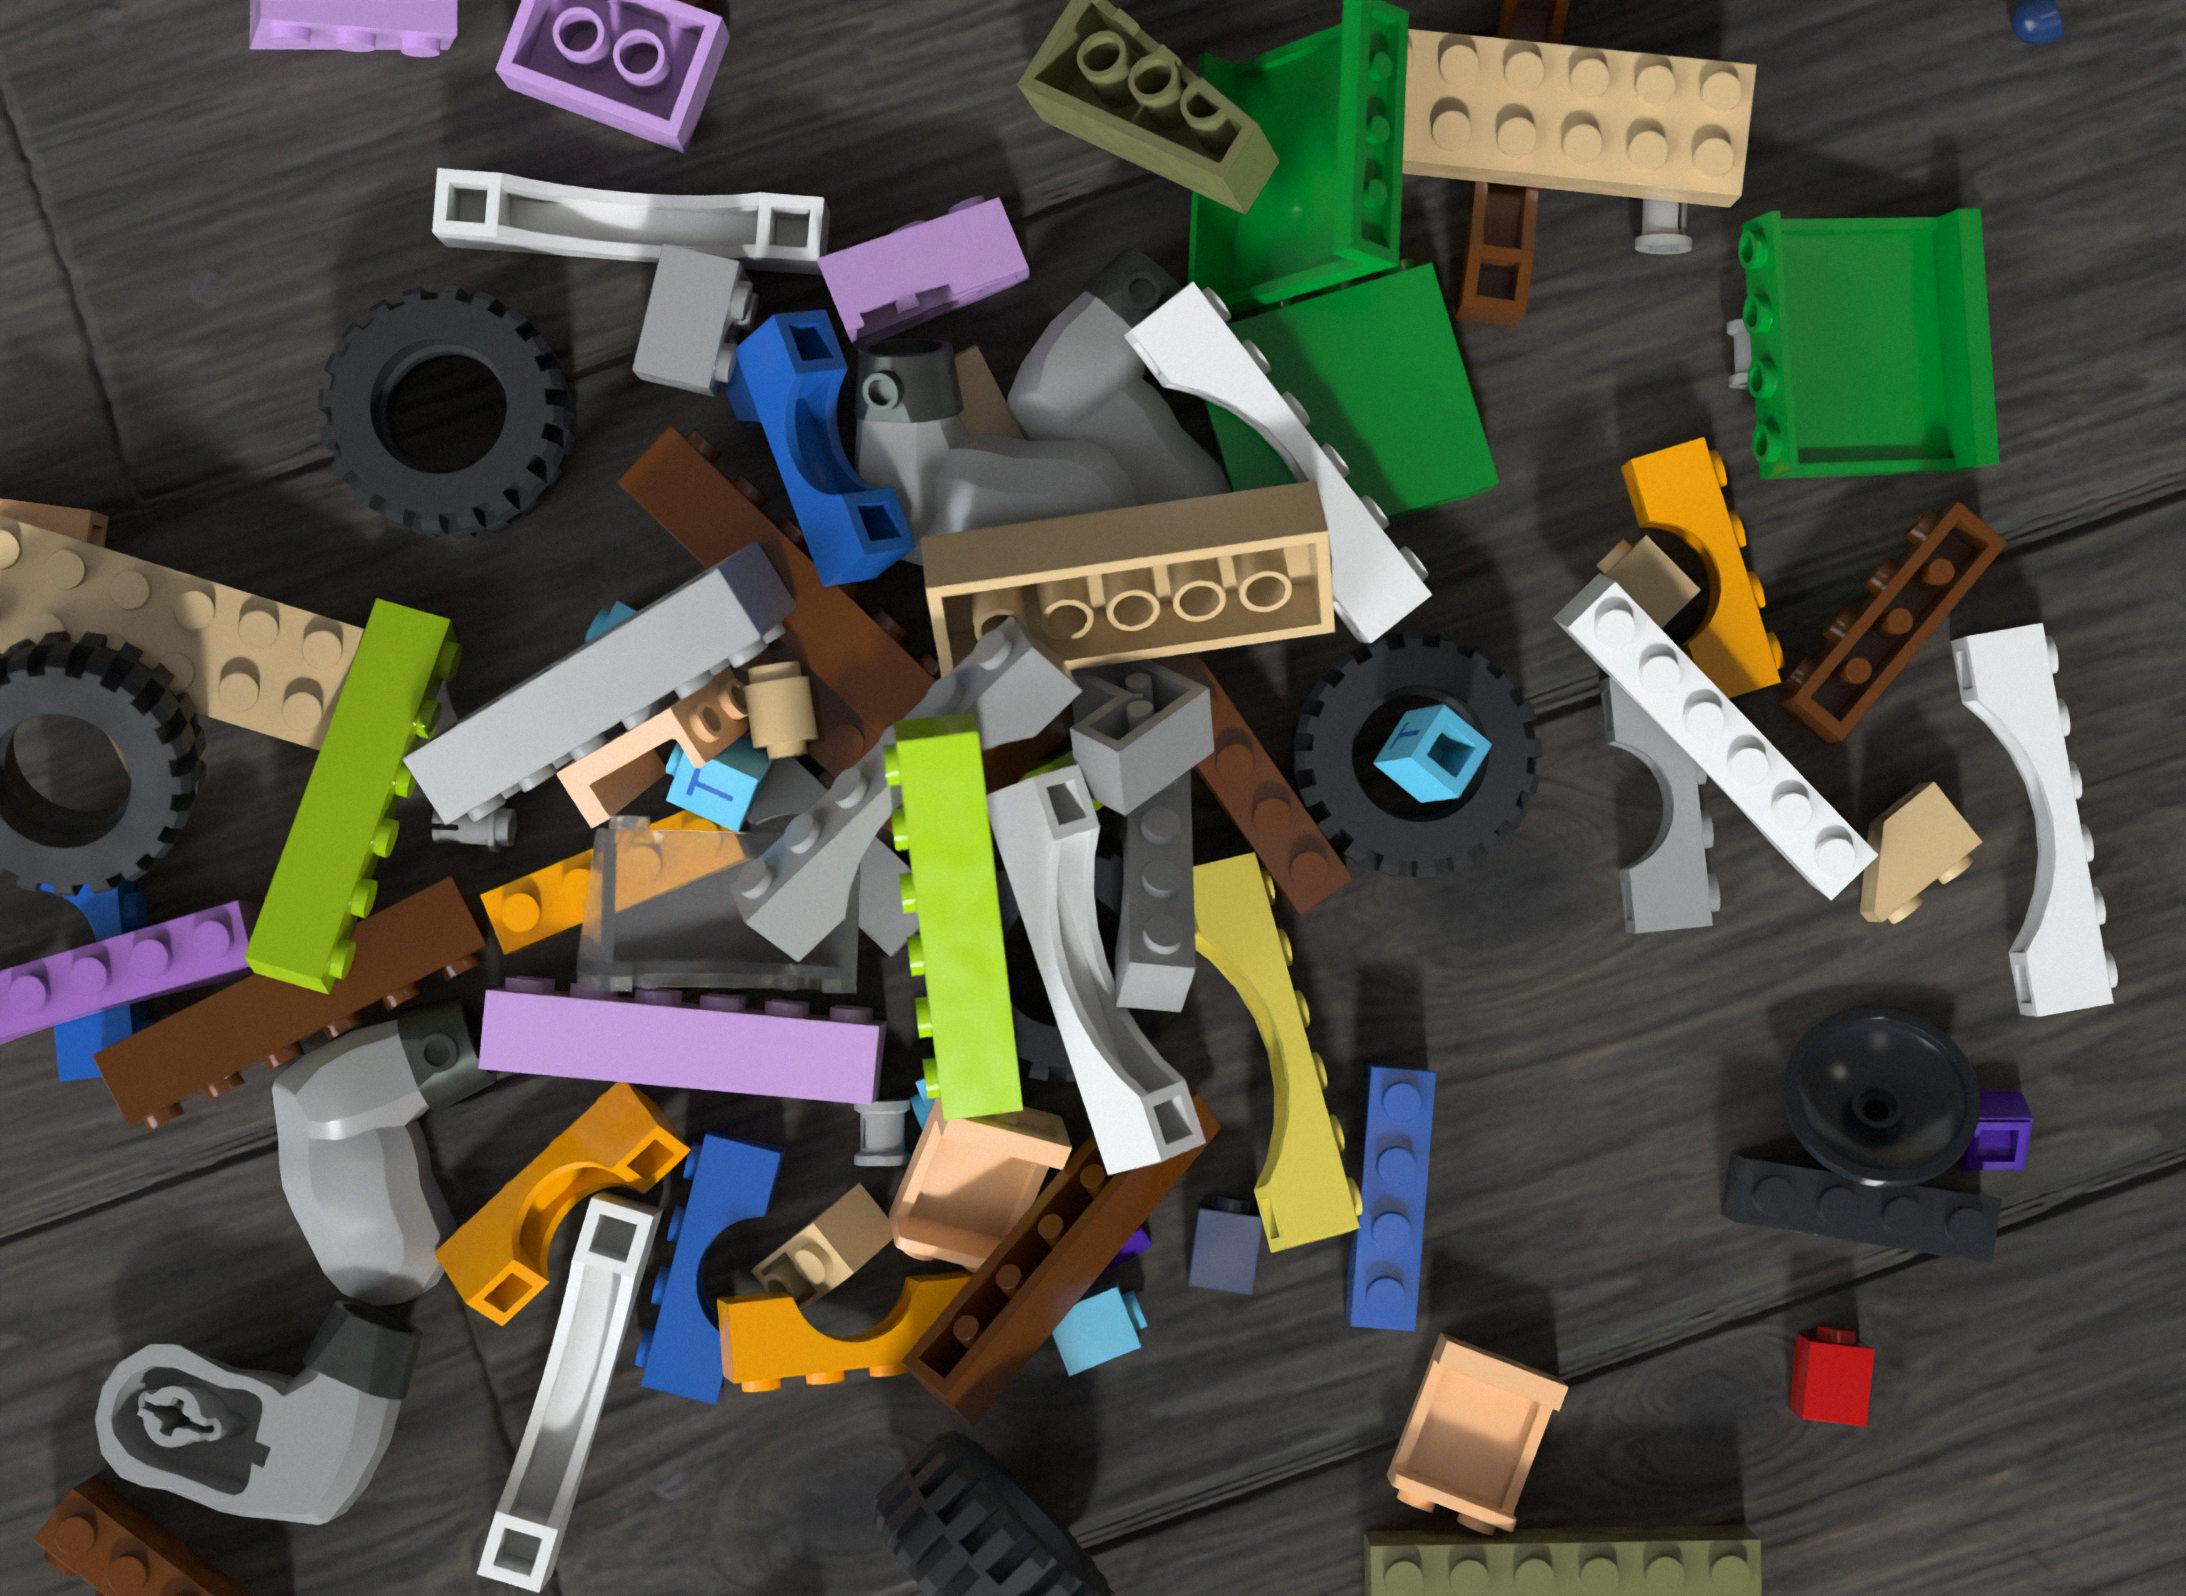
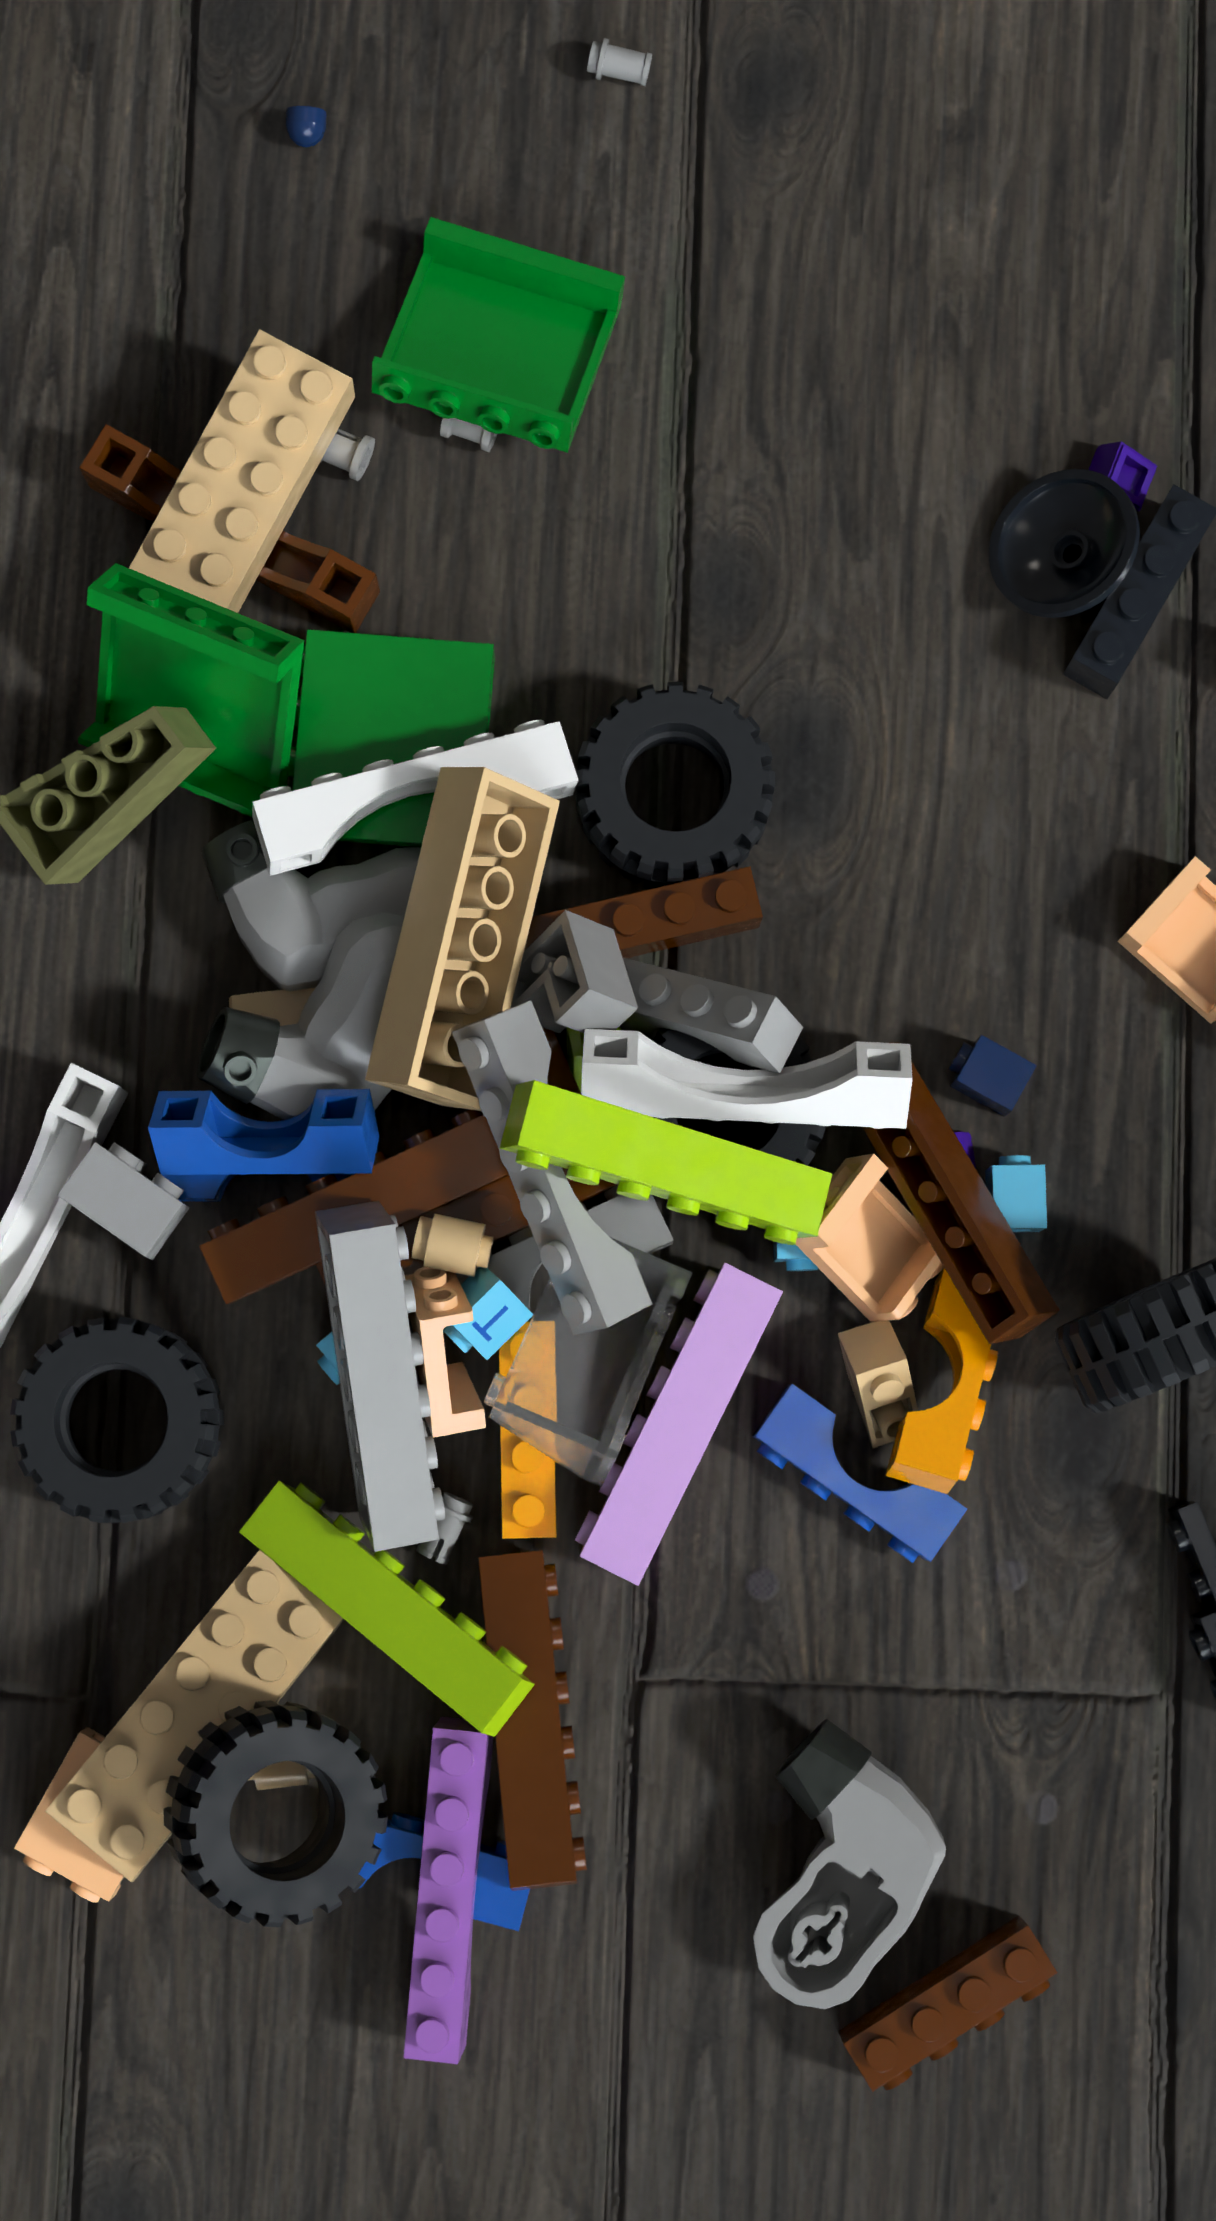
camera: 70 degrees left, 5 degrees down
light grey piece [272,995,497,1306] -> none
light orange arch [434,1082,691,1326] -> none
white arch [477,1190,663,1593] -> none
lavender wedge [816,196,1030,352] -> none
light grey bush [854,1098,911,1166] -> none
light yellow arch [1193,852,1362,1253] -> none
blue arch [1345,1063,1436,1332] -> none
medium azure brick [1373,704,1492,803] -> none
white arch [1553,573,1878,900] -> none
tan brick [1596,535,1701,629] -> none
light grey arch [1599,677,1720,933] -> none
light orange arch [1621,437,1784,698] -> none
reddish brown brick [1777,501,2008,744] -> none
tan slope [1860,782,1982,924] -> none
white arch [1951,623,2118,1017] -> none

